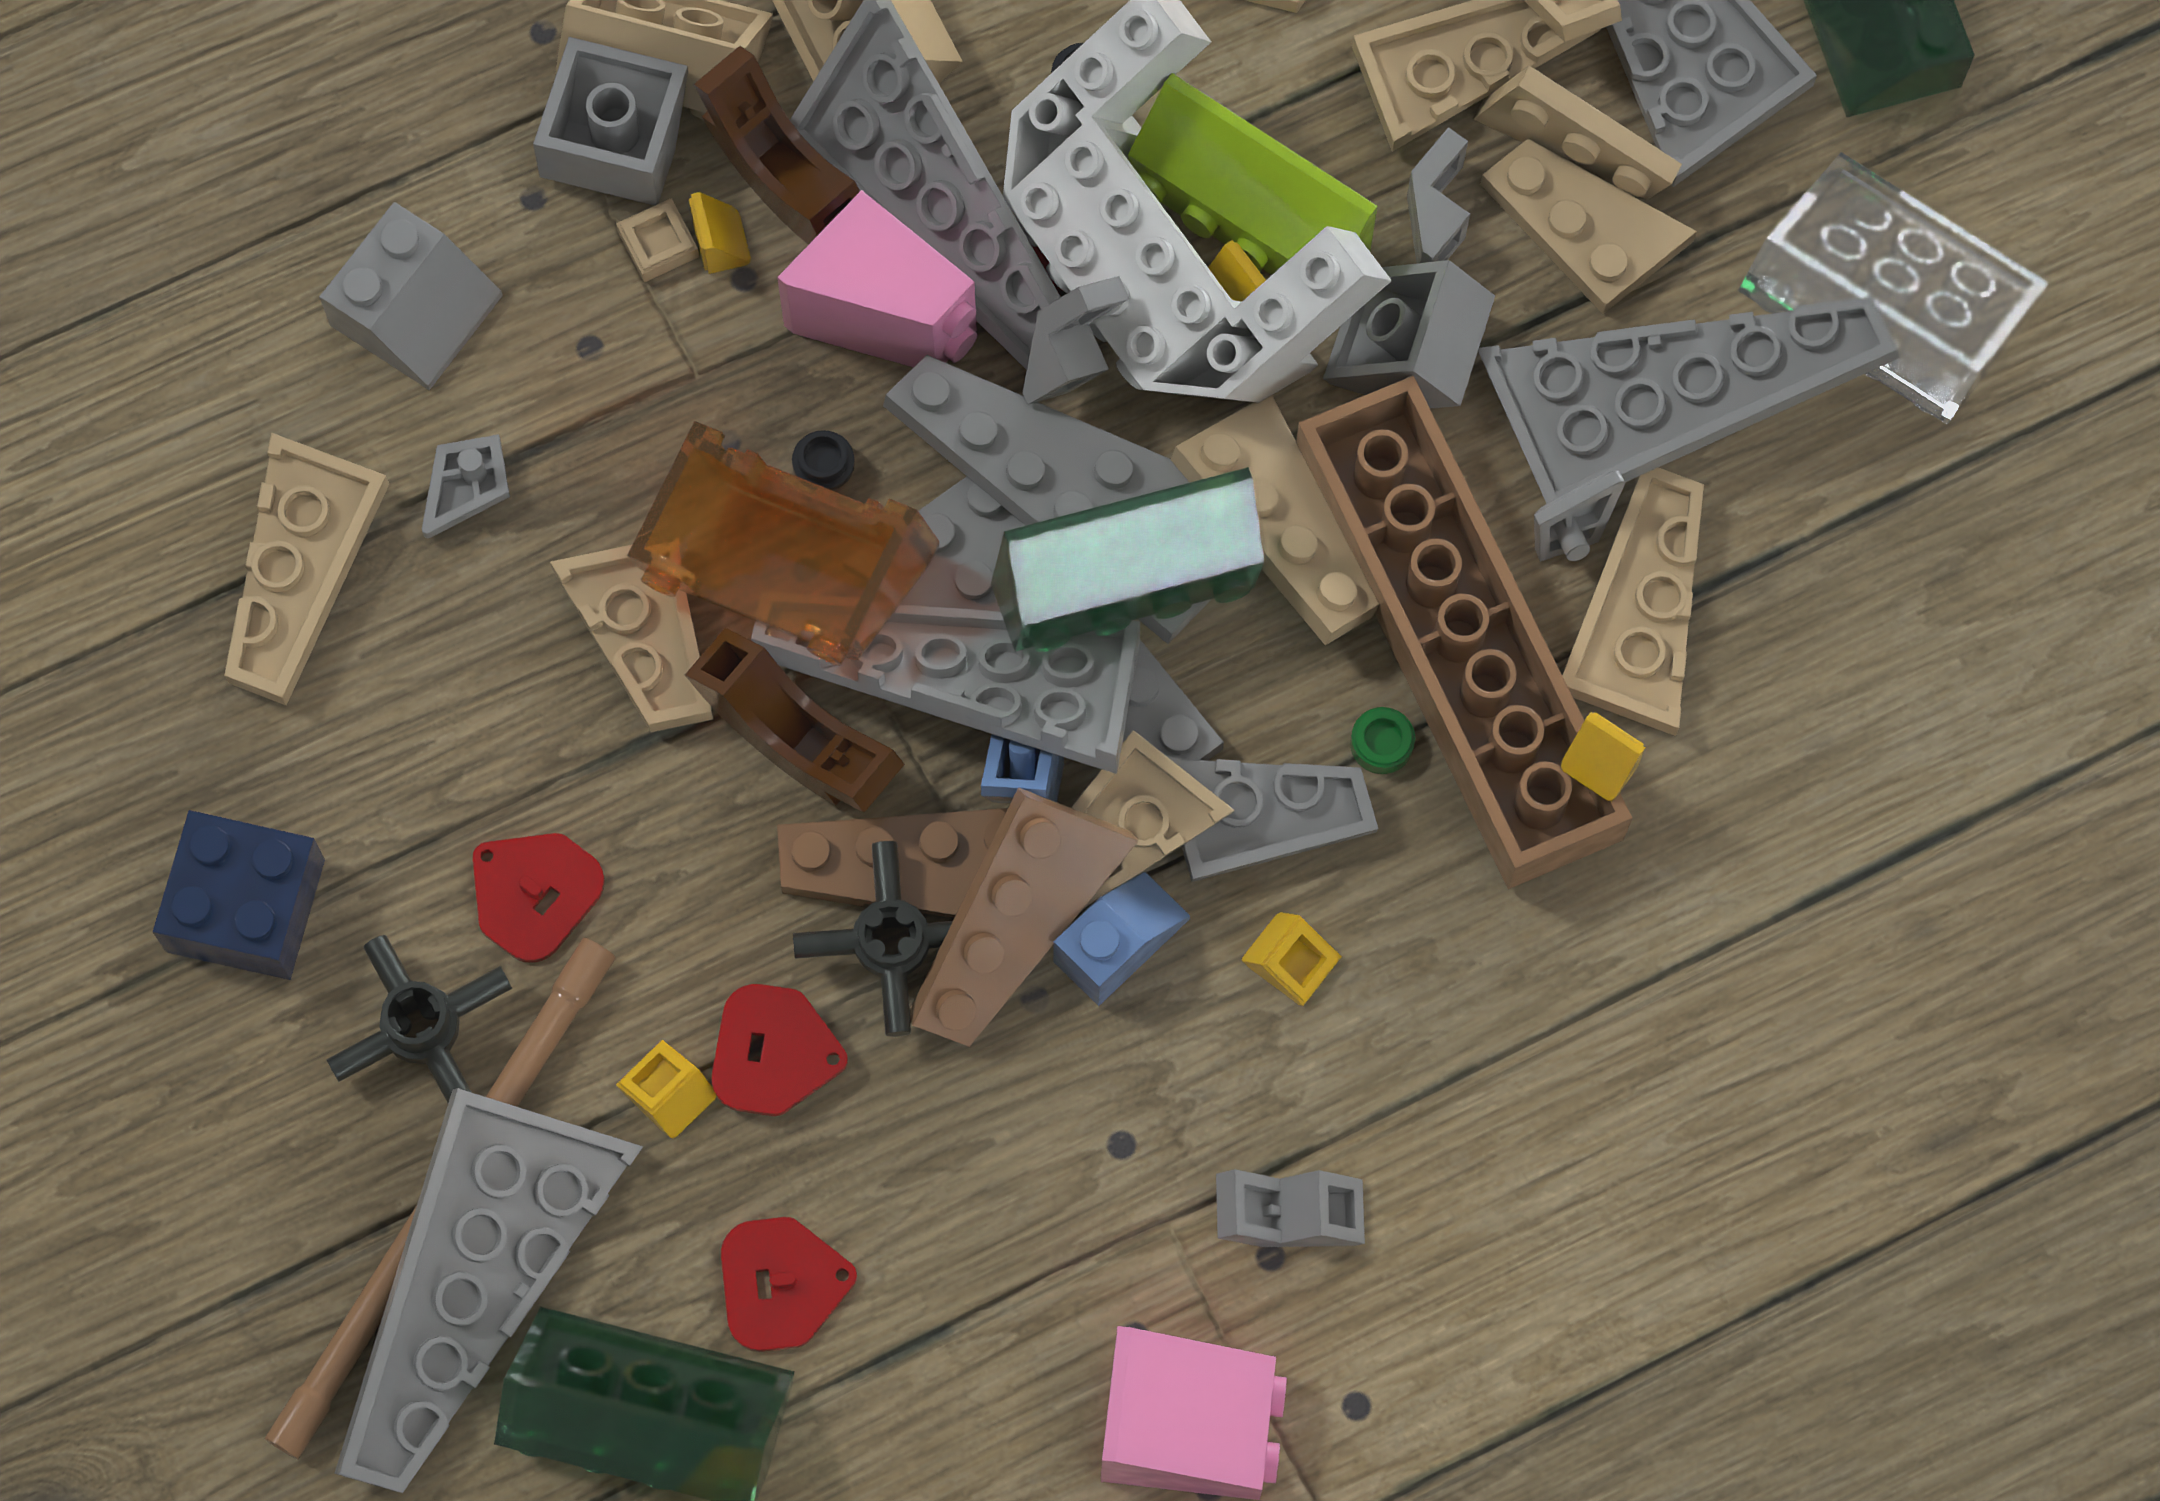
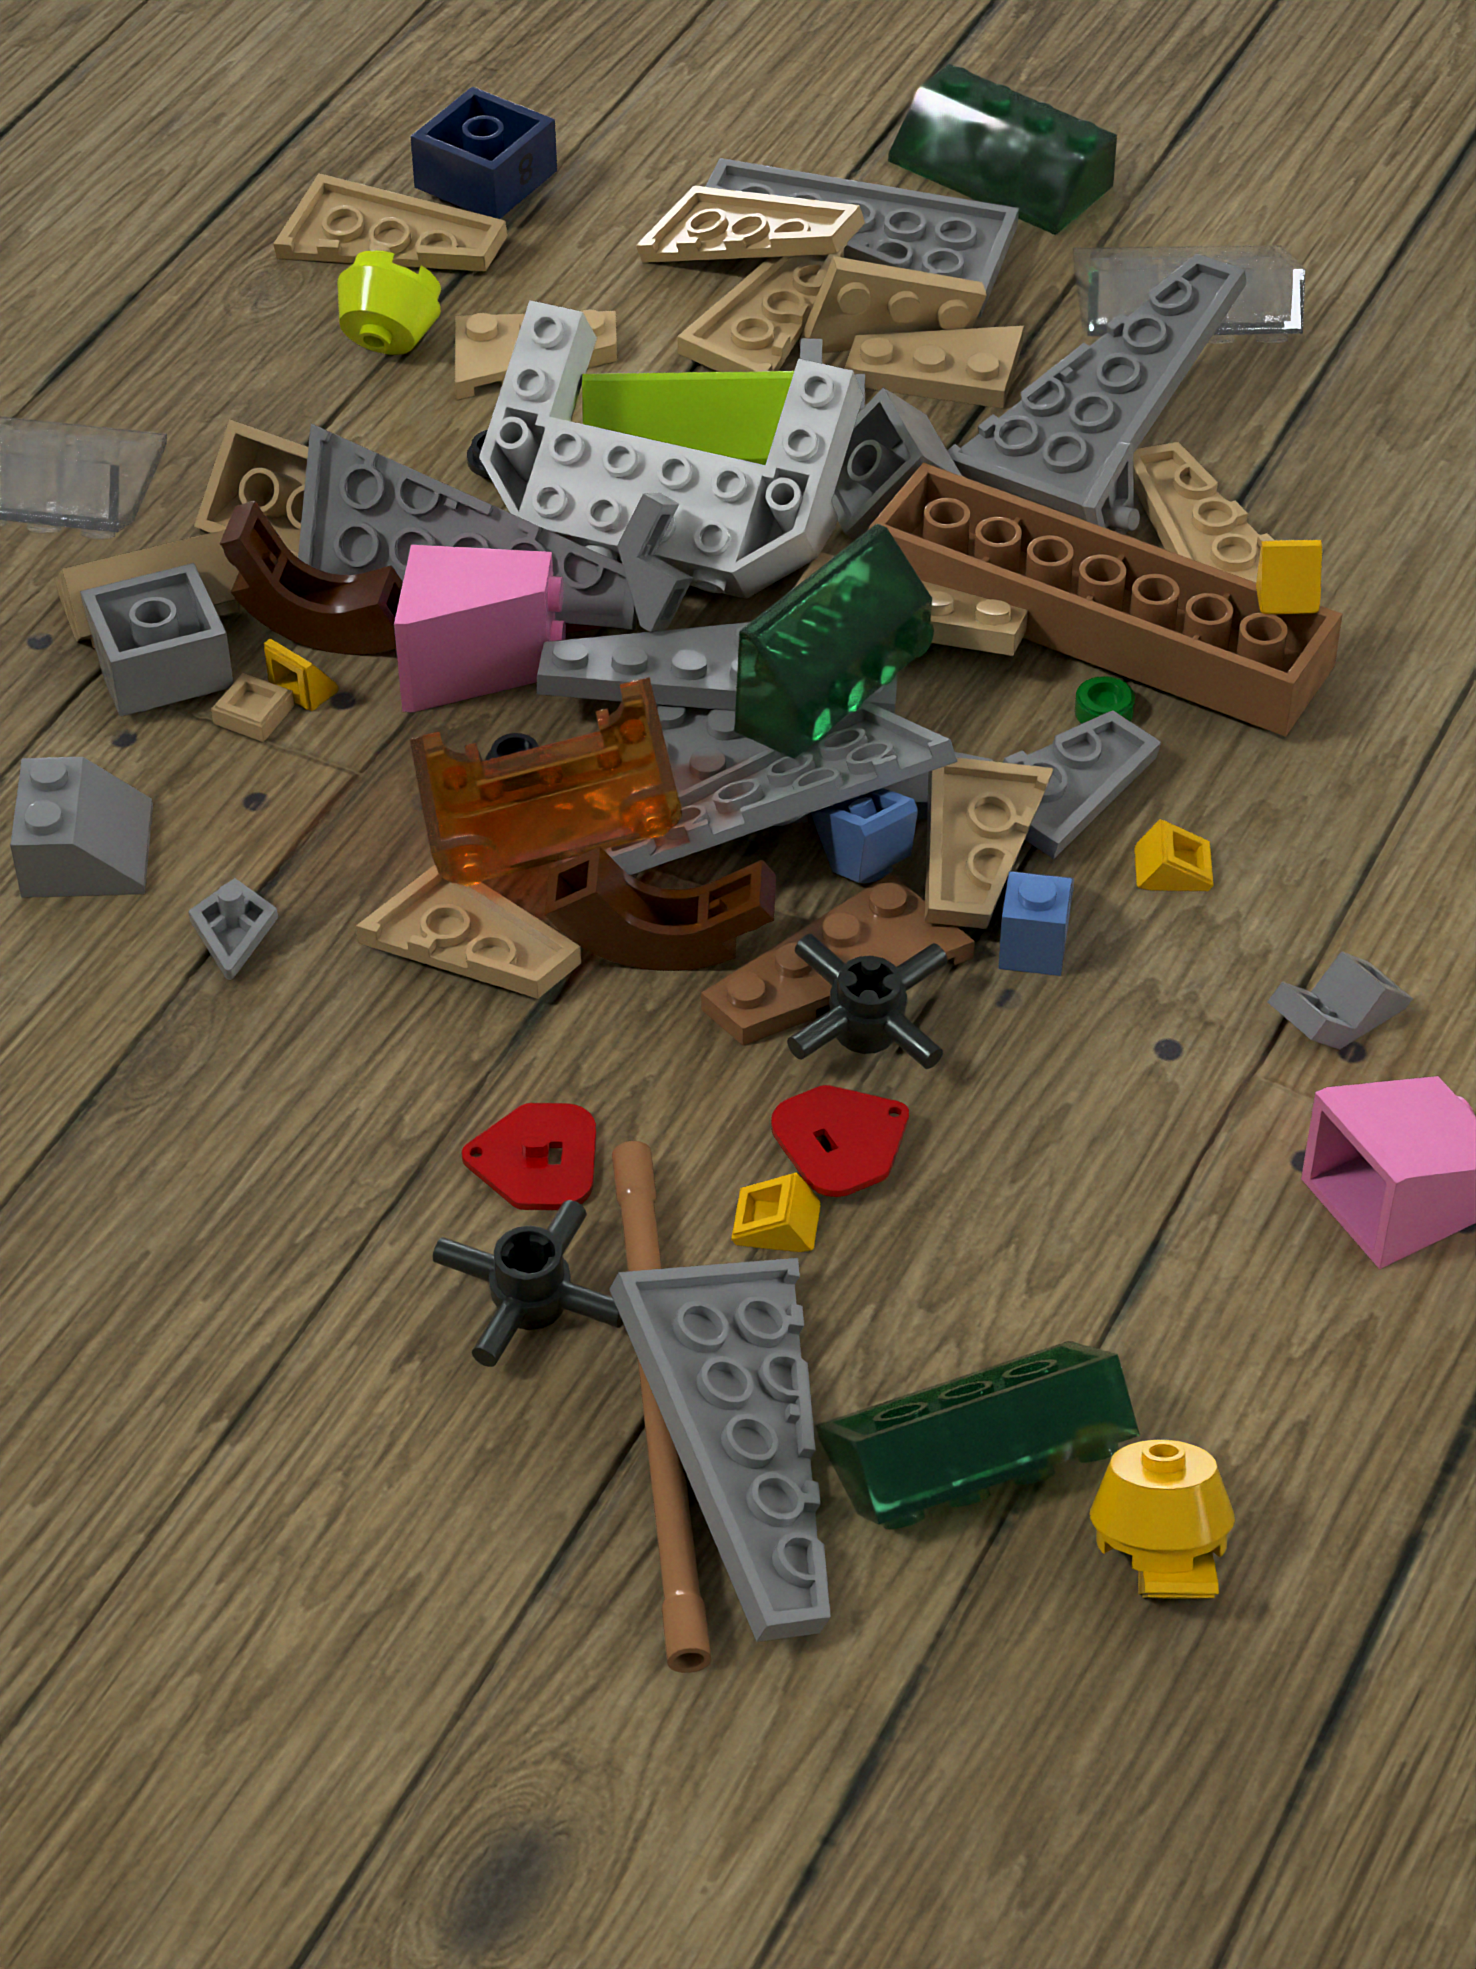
camera: 35 degrees left, 25 degrees down
dark blue brick [153,810,325,980] -> none
tan wing [224,433,389,706] -> none
red piece [721,1217,857,1352] -> none
medium nougat wing [910,787,1138,1047] -> none

